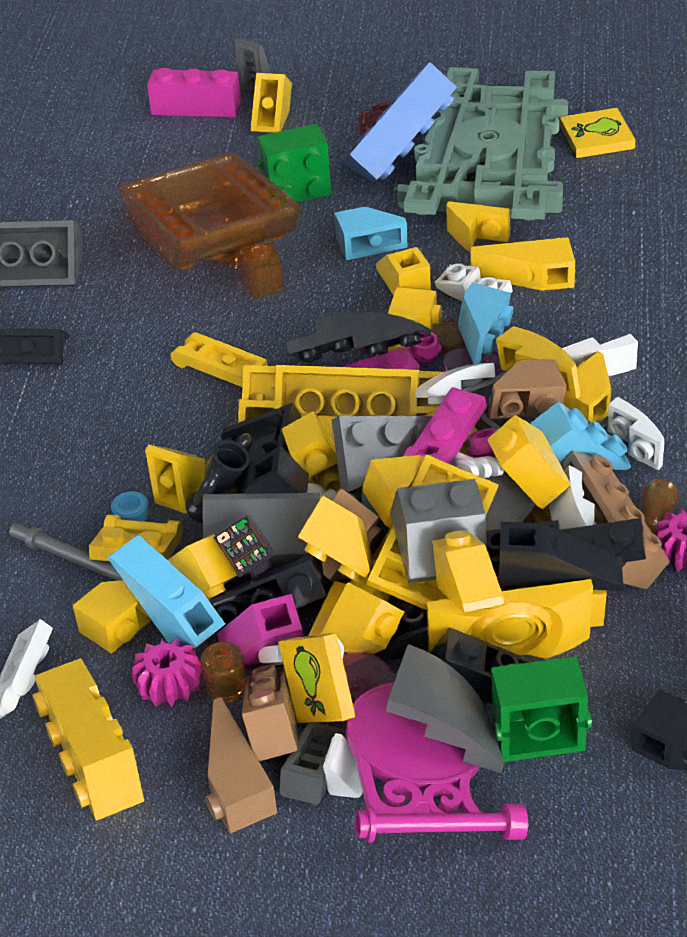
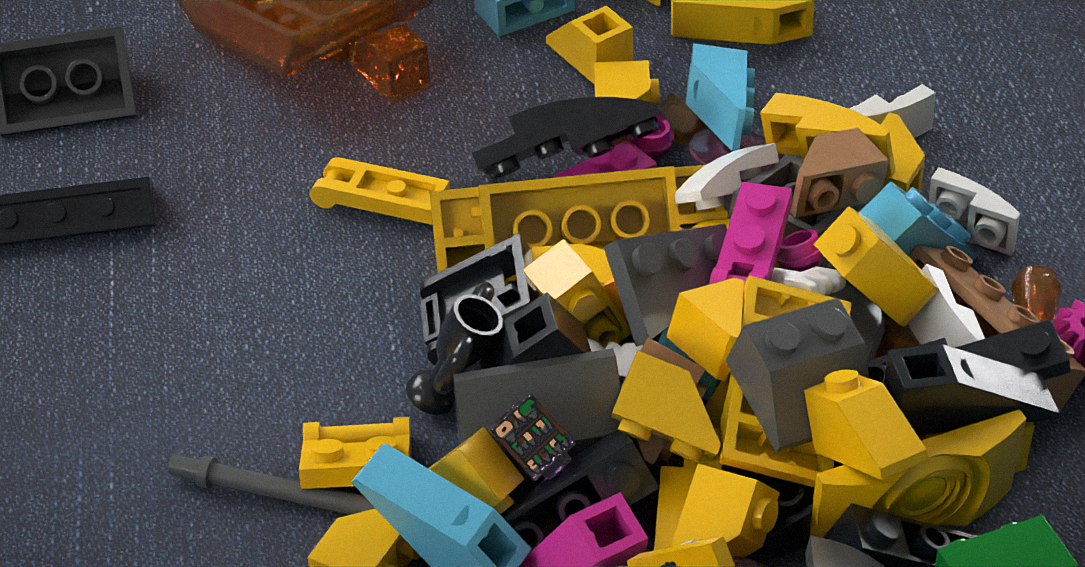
camera: 15 degrees left, 0 degrees up
dark azure tile [111,491,150,521] -> none
yellow slope [145,445,205,514] -> none
white slope [435,264,513,301] -> none

